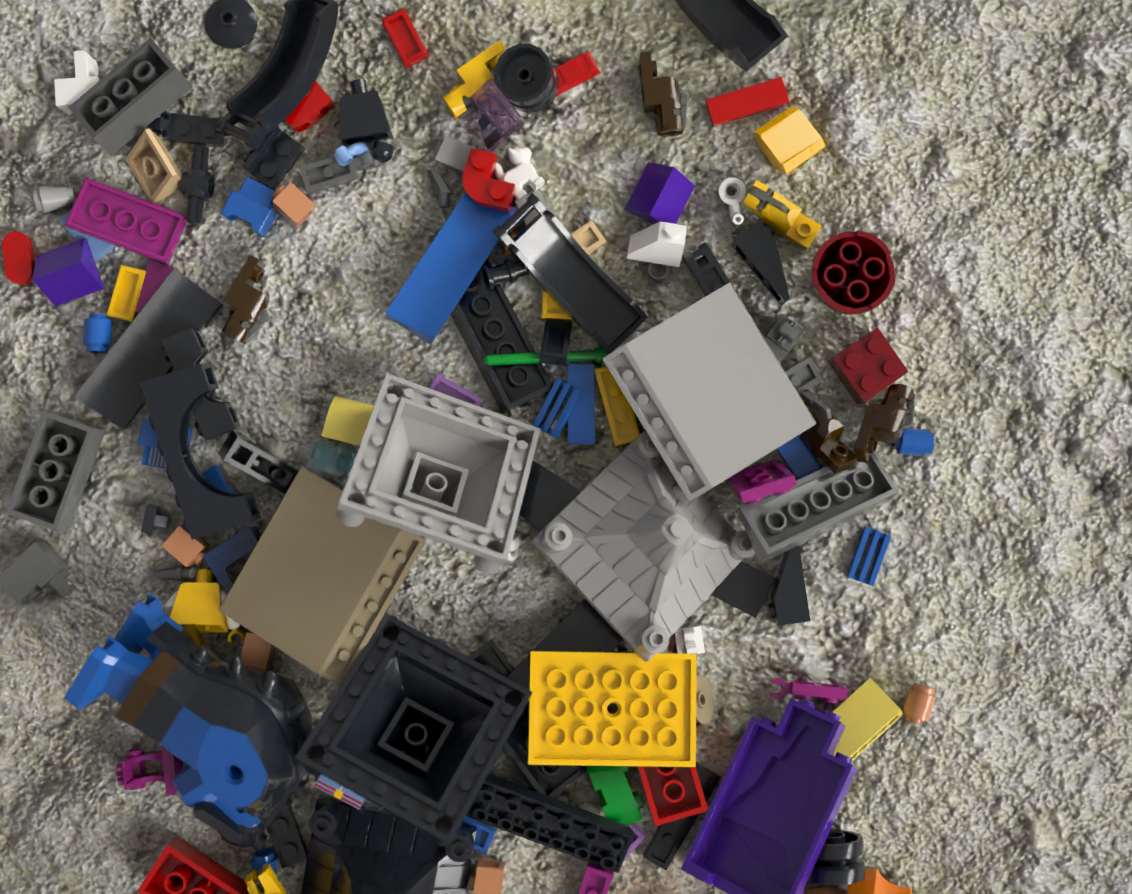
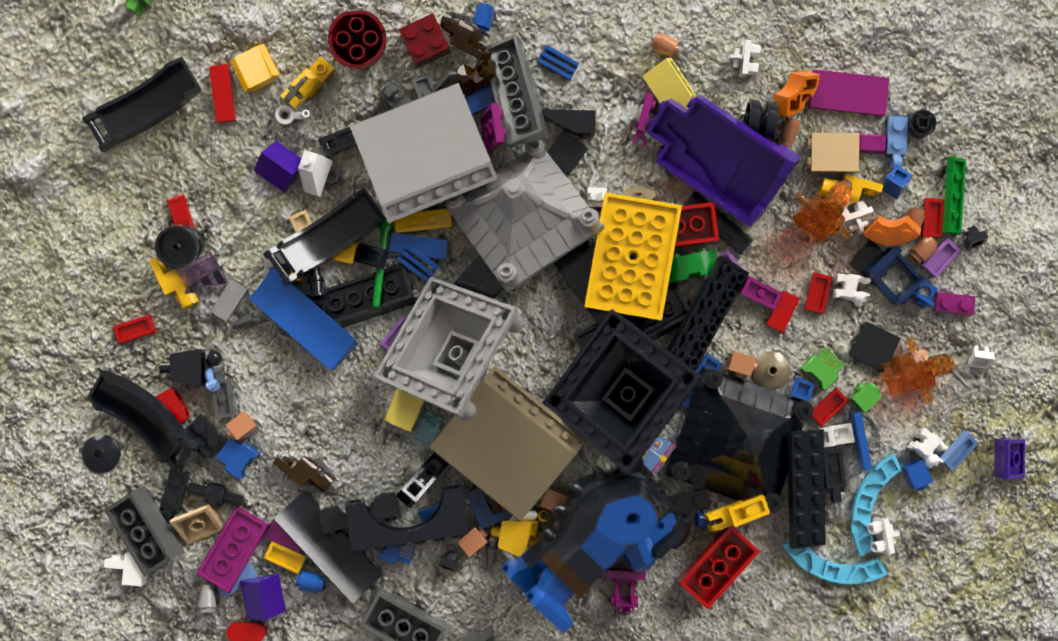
camera: 85 degrees left, 0 degrees up
red plate [463,148,516,213] -> none
white animal [494,146,545,200] -> none
dark brown plate [638,52,688,137] -> none
black slope [731,220,790,306] -> none
none -> white hips [728,40,761,78]

